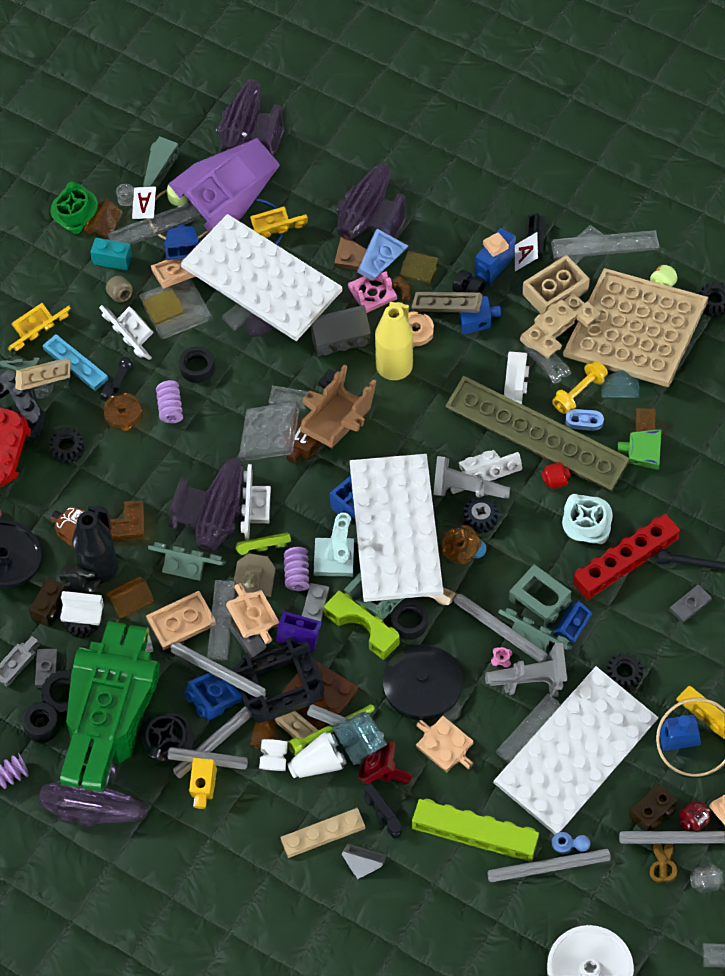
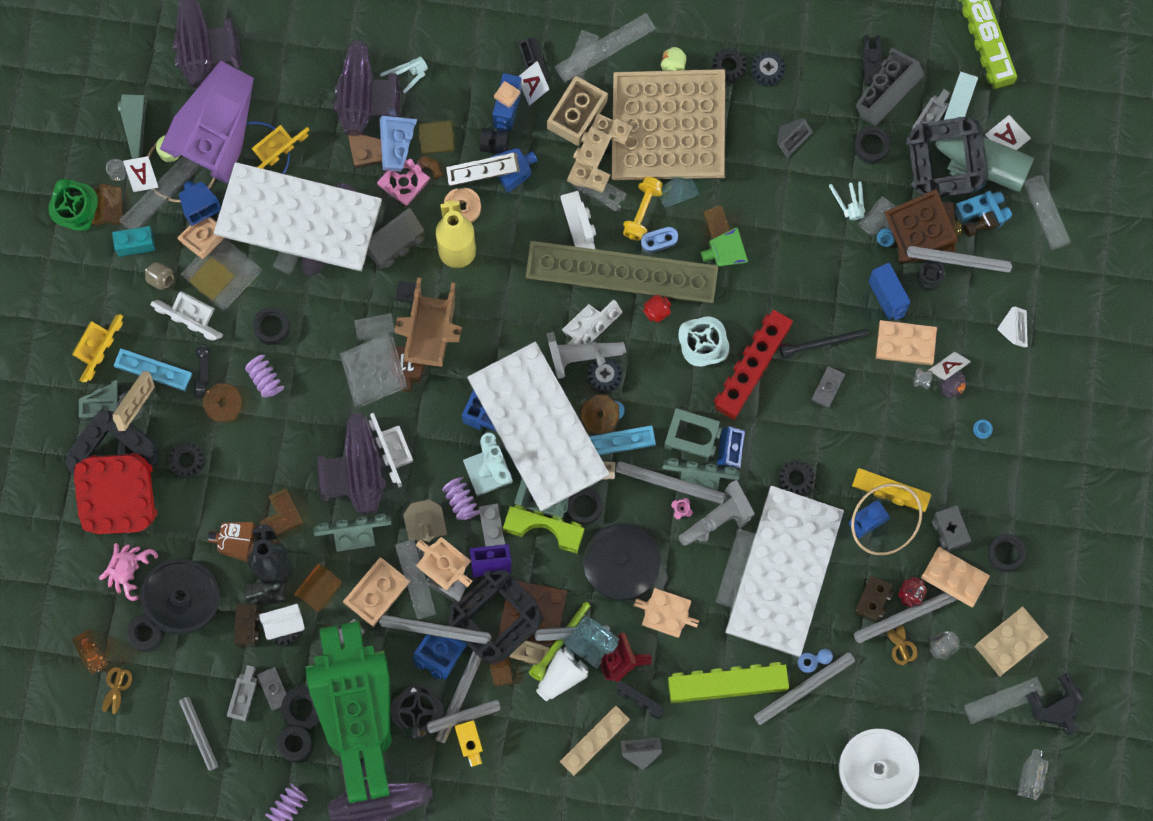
camera: 25 degrees left, 15 degrees up
lime plate [235,532,291,555] -> none
white wheel [259,739,288,771] -> none
none -> light aqua plant [380,57,428,93]
none -> medium azure plate [589,425,656,456]

